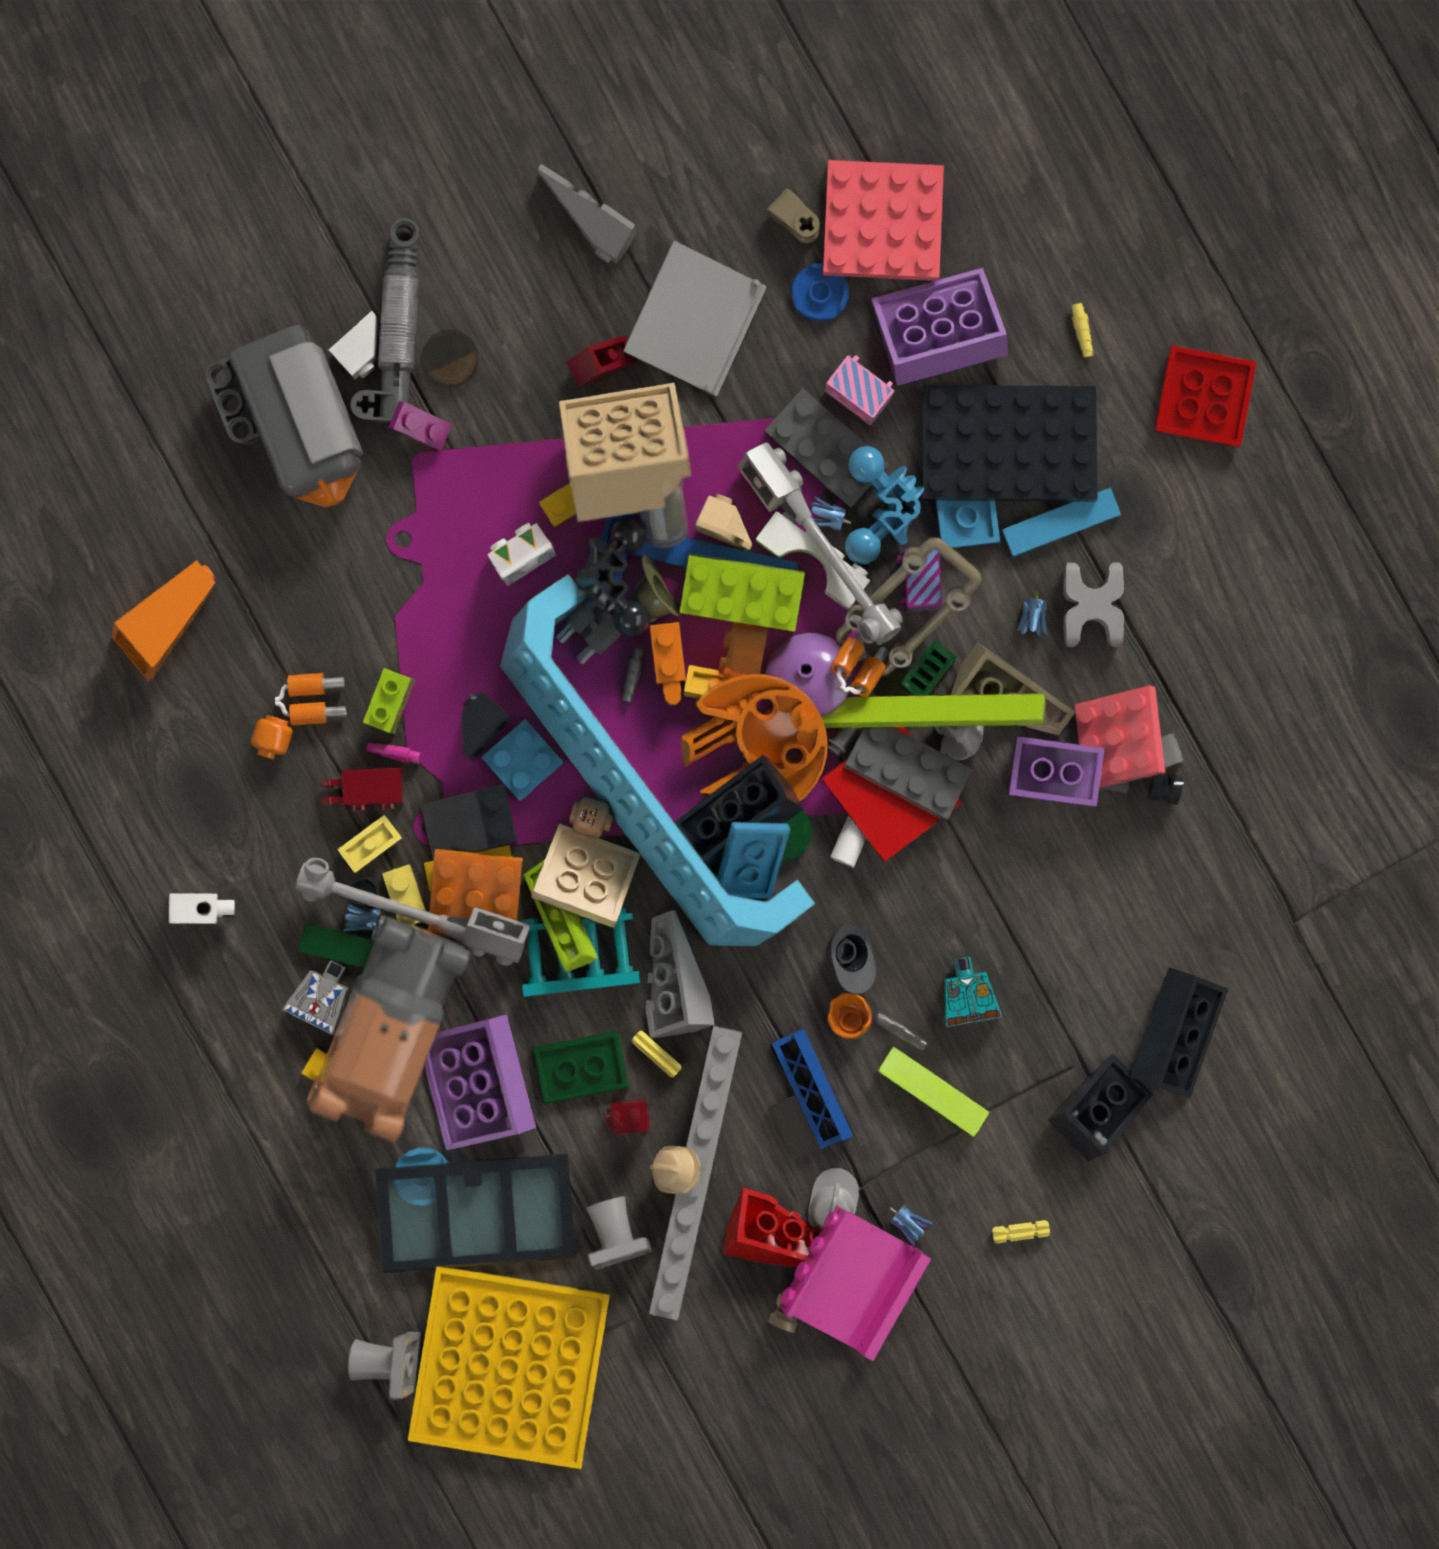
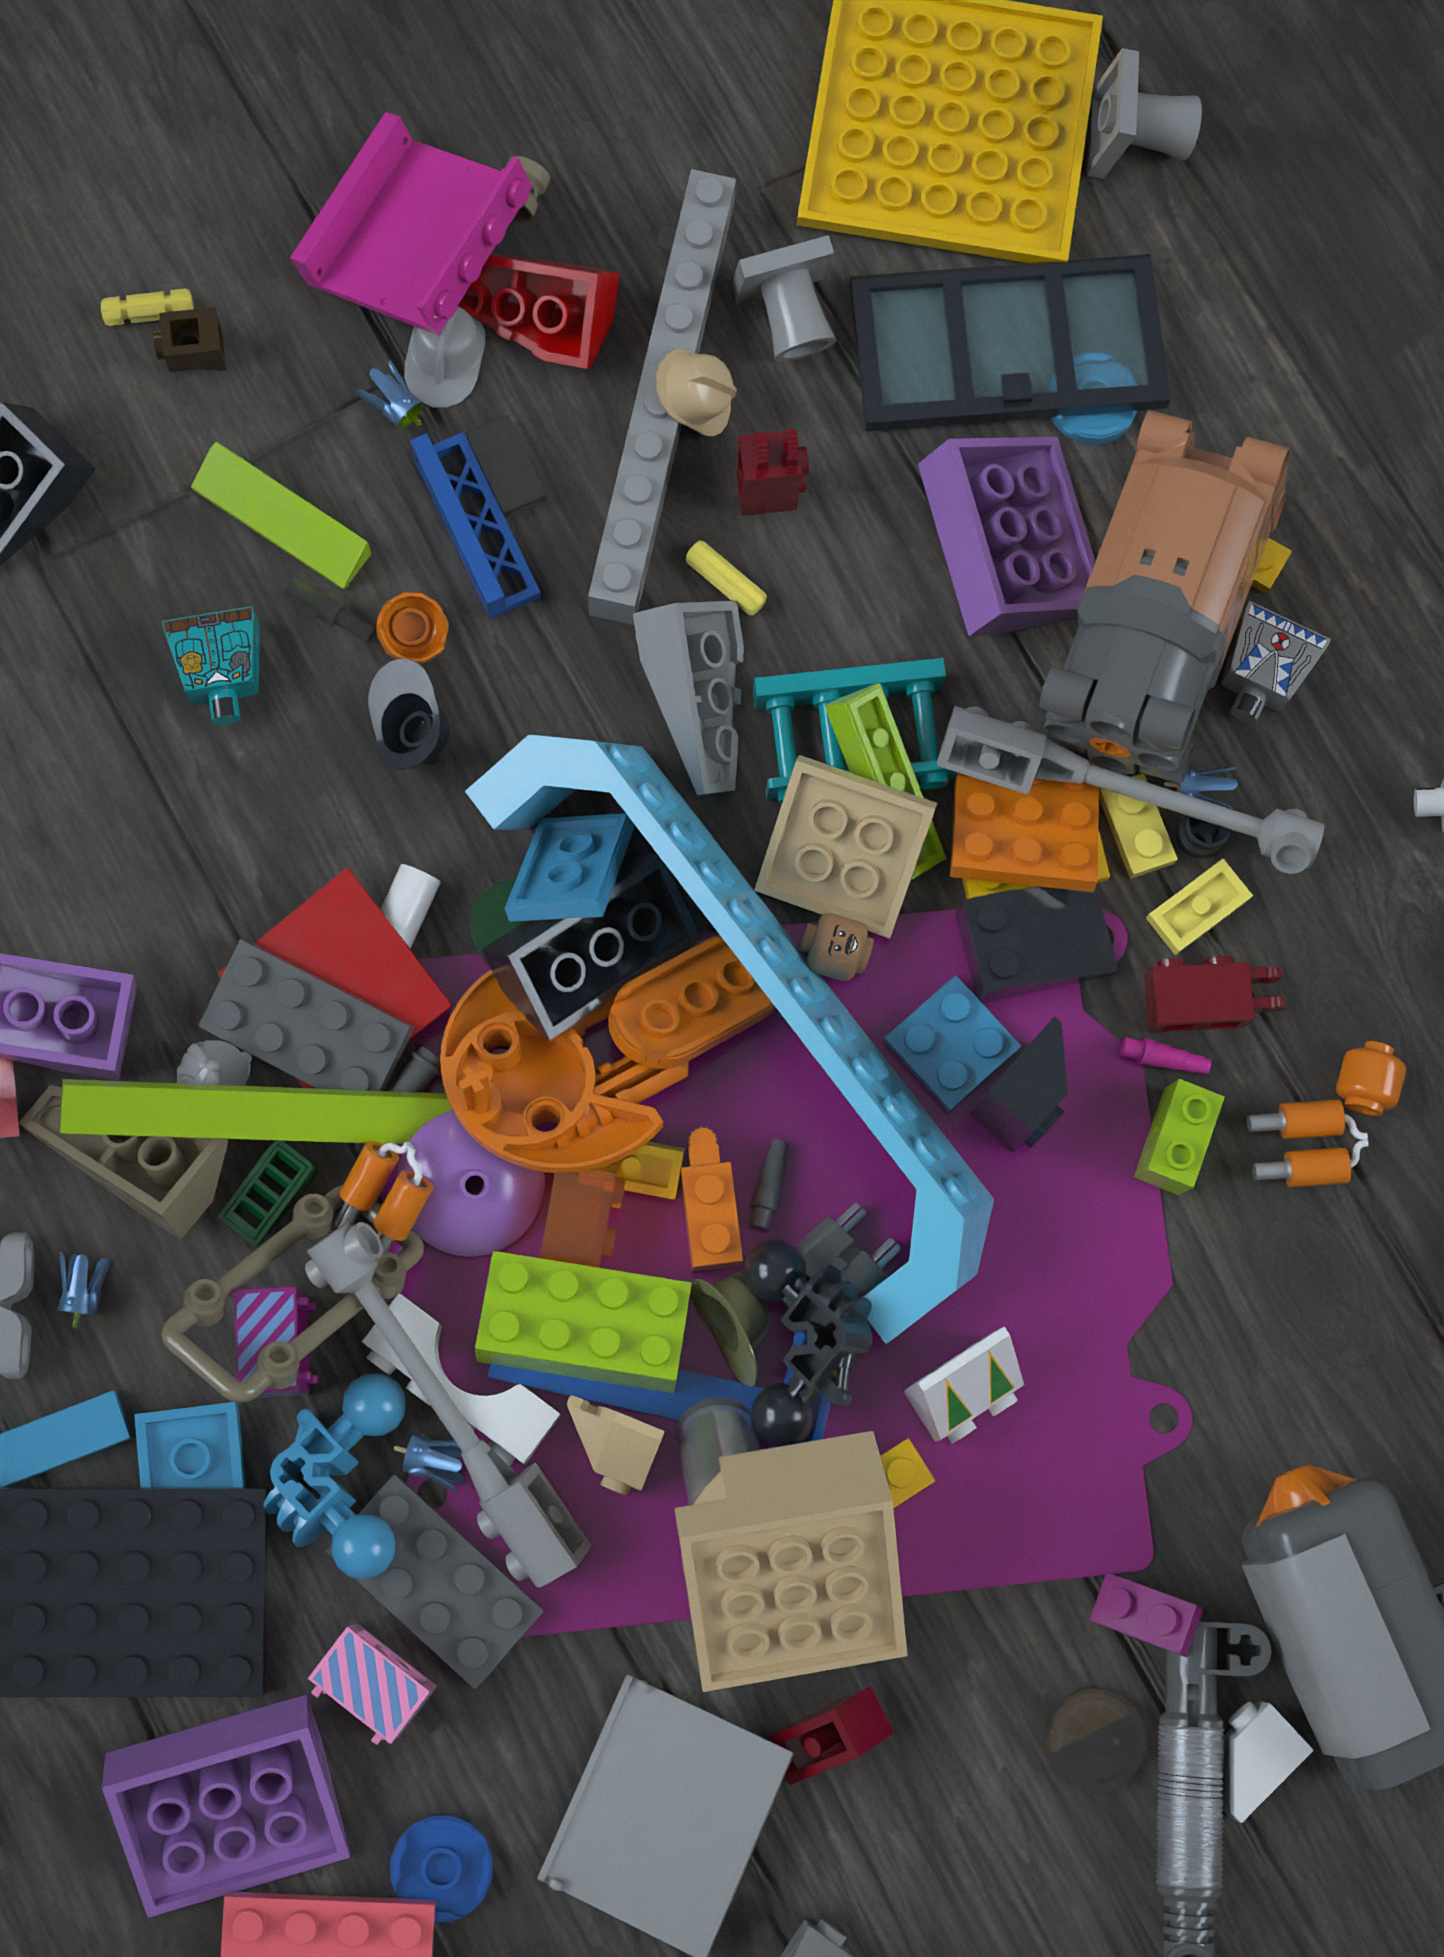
camera: 175 degrees right, 10 degrees down
dark green tile [298,923,375,968] -> none
dark green tile [532,1030,629,1105] -> none
flat silver piece [889,1205,933,1246] -> none
none -> dark brown brick [153,307,227,372]
none -> flat silver piece [355,359,424,429]
none -> orange tile [608,935,776,1069]

